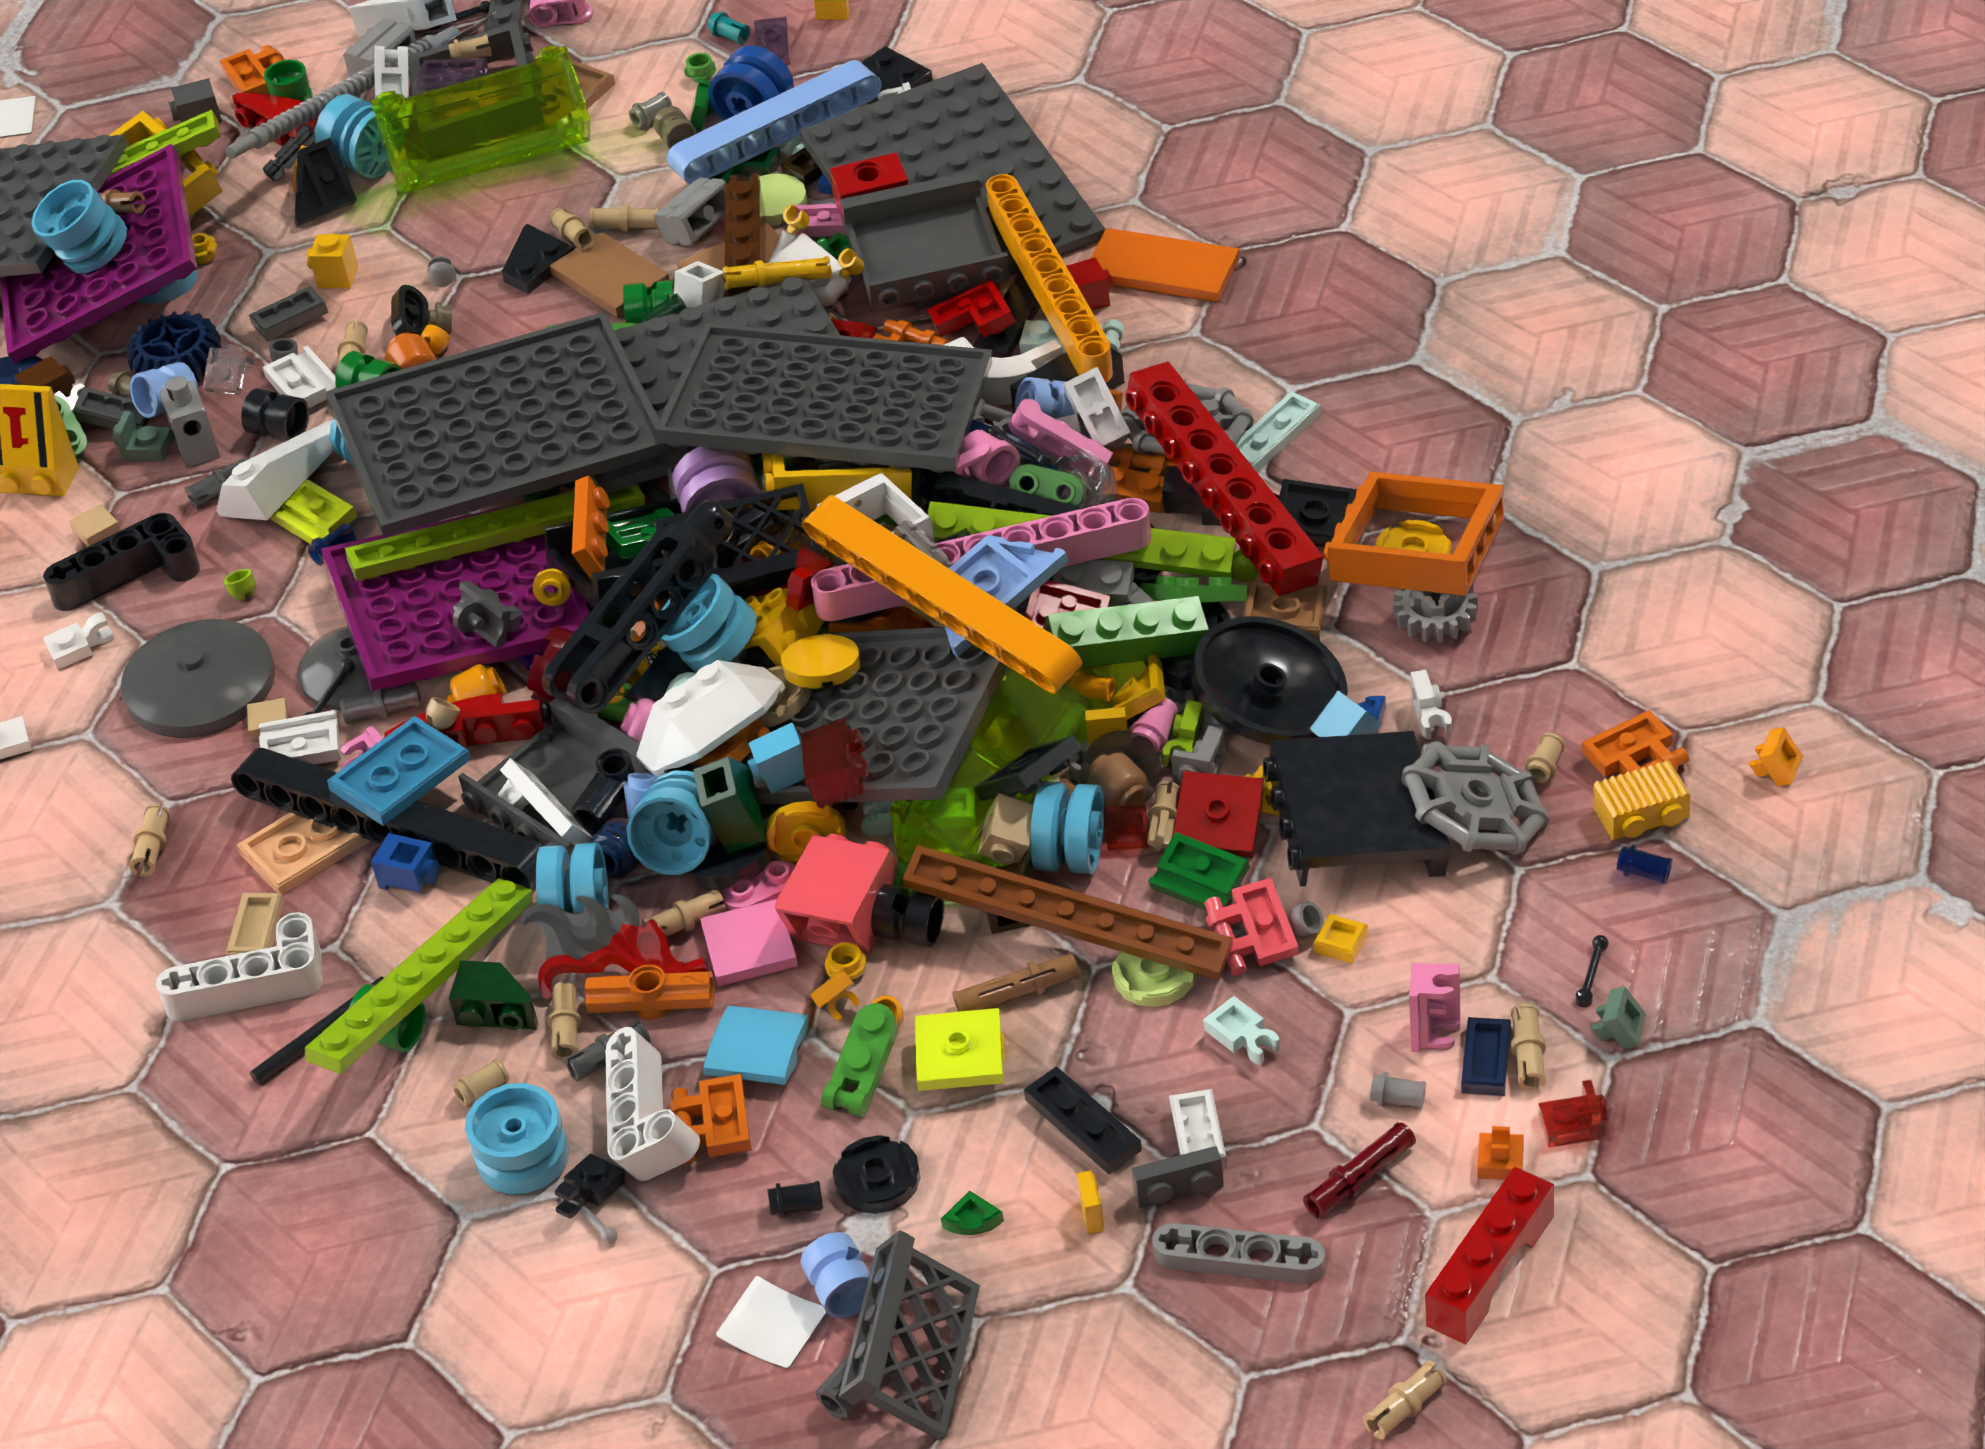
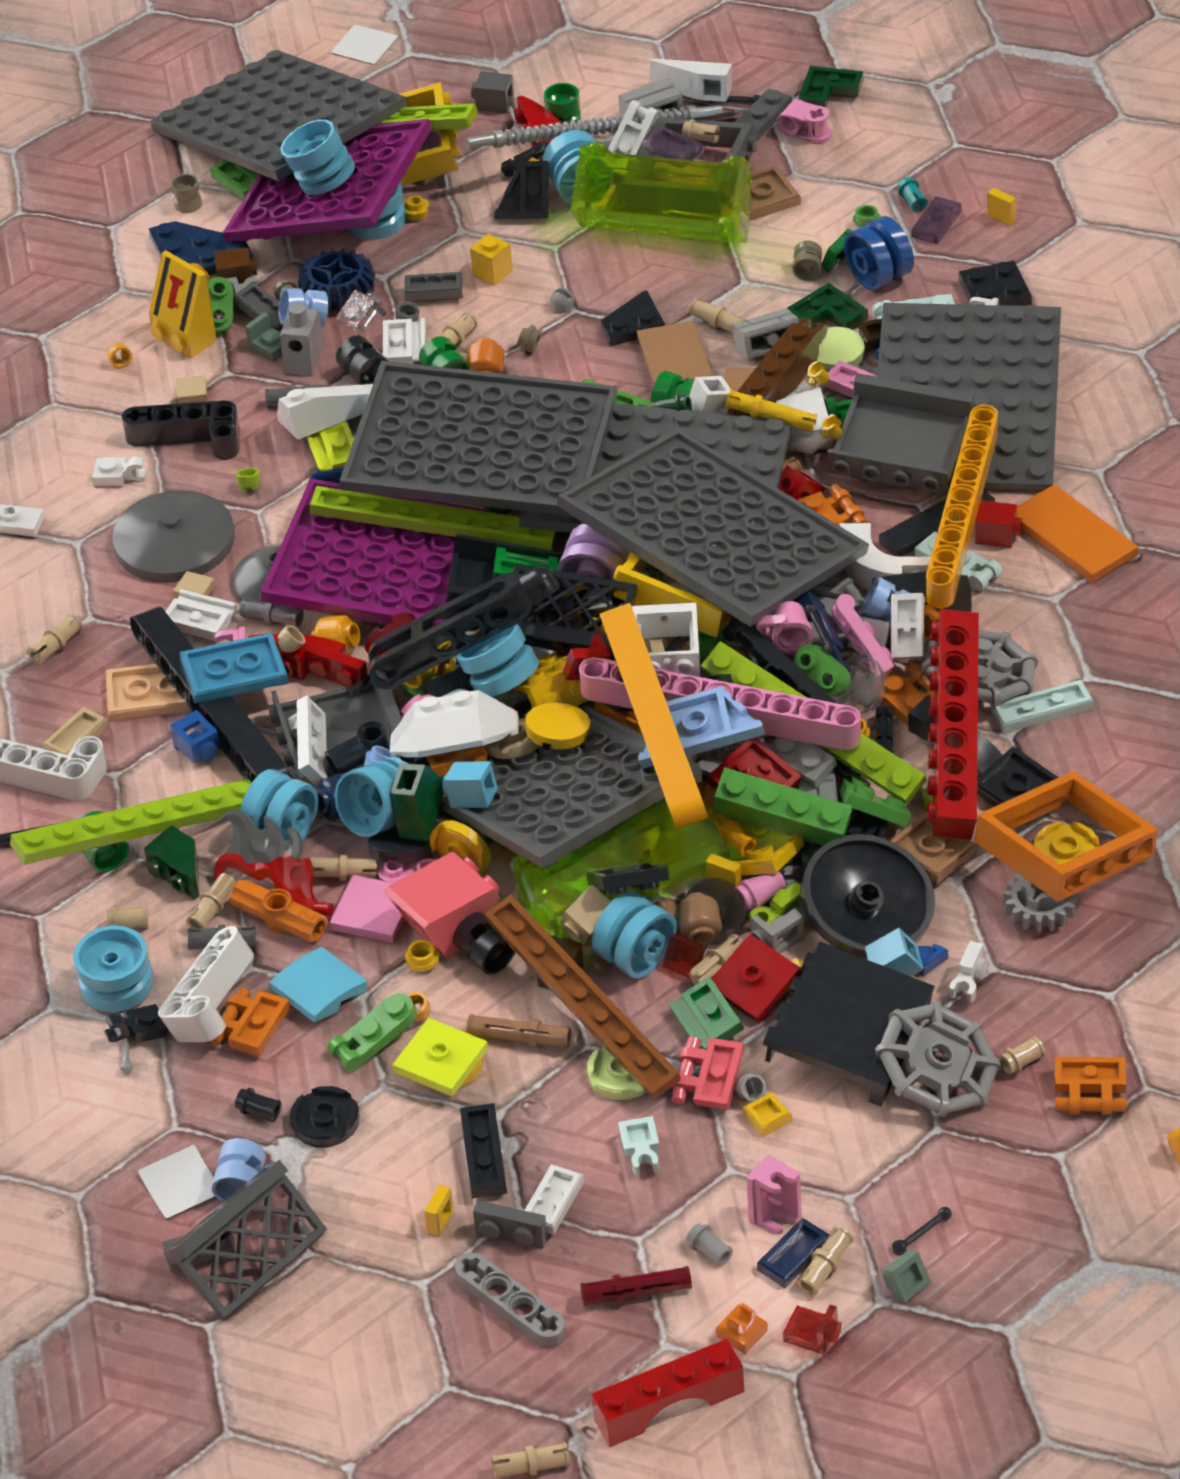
camera: 30 degrees right, 0 degrees up
medium nougat pin [99,189,146,216] -> none
orange plate [220,45,284,94] -> none
black hinge [304,658,355,715] -> none
black plate [391,285,428,336] -> none
light orange hinge [421,325,451,355] -> none
dark grey hips [453,581,522,647] -> none
yellow plate [533,569,571,606] -> none
tan pin [550,208,595,250] -> none
orange plate [572,475,610,579] -> none
light grey pin [629,92,673,128] -> none
light blue beam [666,60,881,184] -> none
clear red brick [800,718,869,809] -> none
light orange tile [810,970,860,1021] -> none
red brick [830,152,908,220] -> none
light grey axle [894,520,951,568] -> none
red plate [927,279,1016,338] -> none
green tile [940,1190,1004,1235] -> none
yellow brick [1593,760,1690,840] -> none
clear blue pin [1617,844,1673,884] -> none

